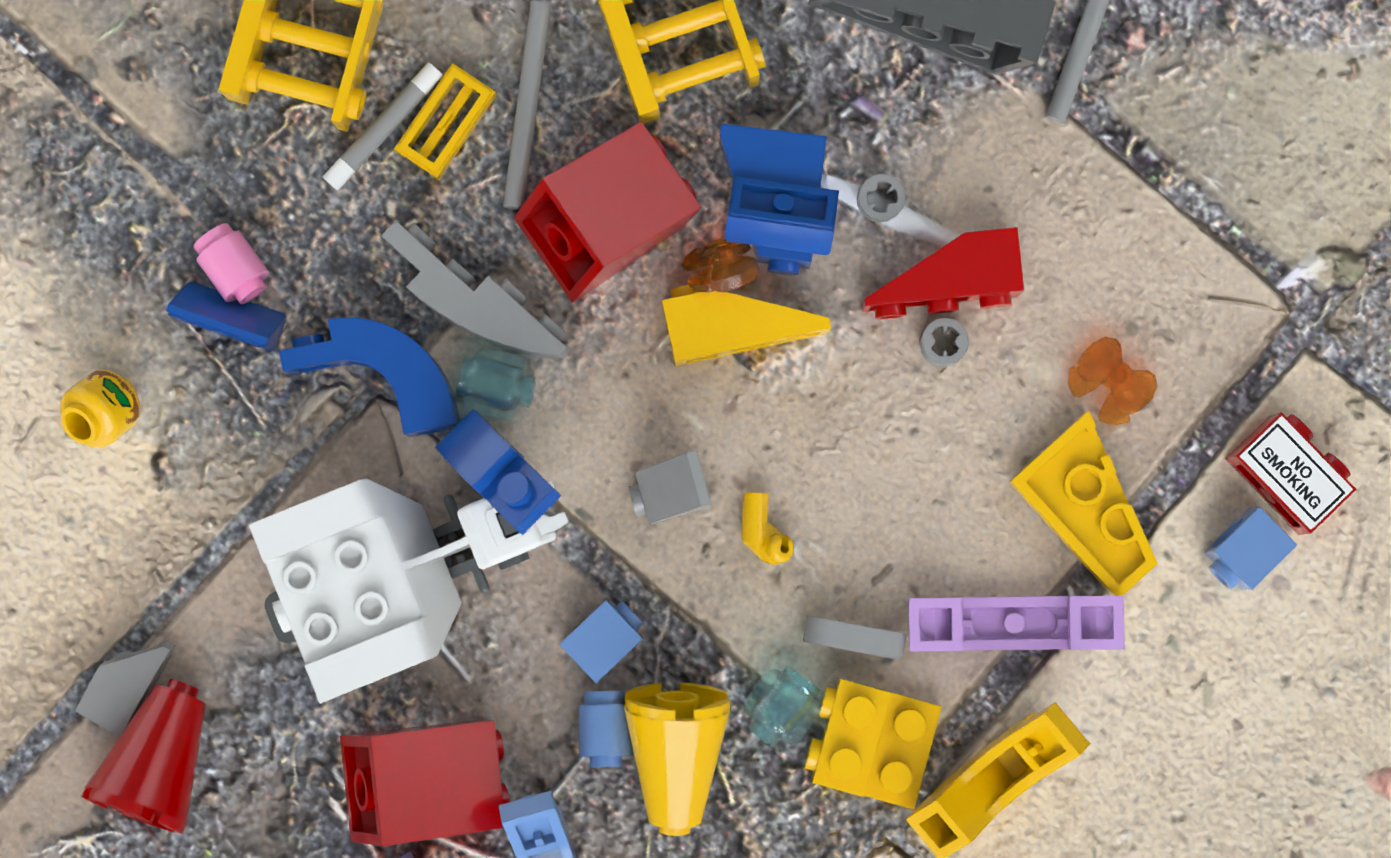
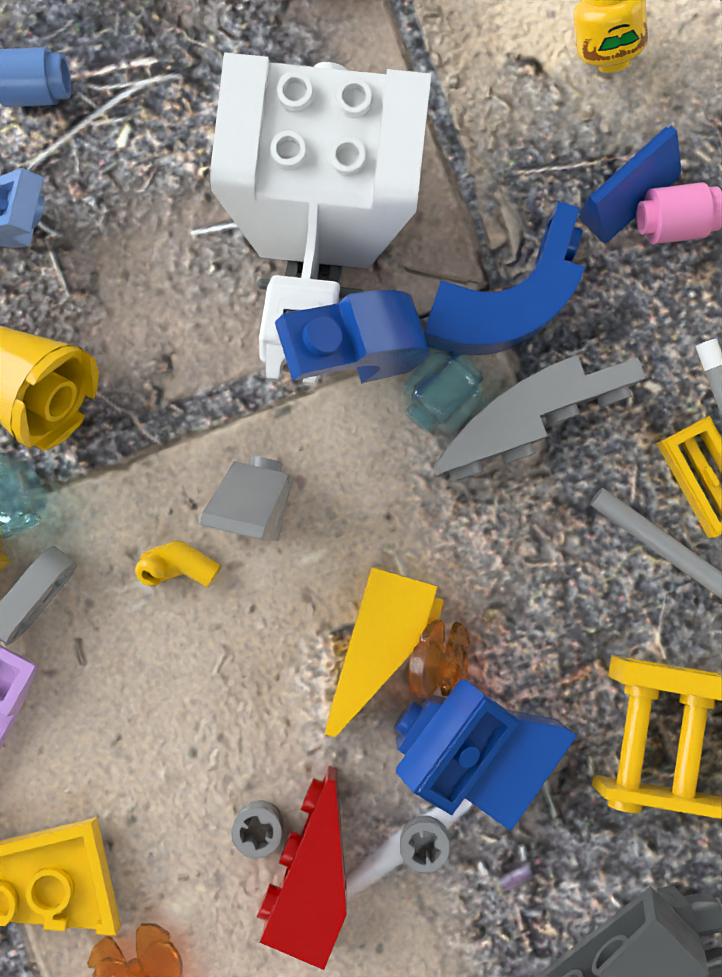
camera: 115 degrees right, 0 degrees up
red slope [340,720,510,846] -> none
red slope [513,121,702,303] -> none
medium blue brick [559,600,644,683] -> none
medium blue brick [578,691,633,767] -> none

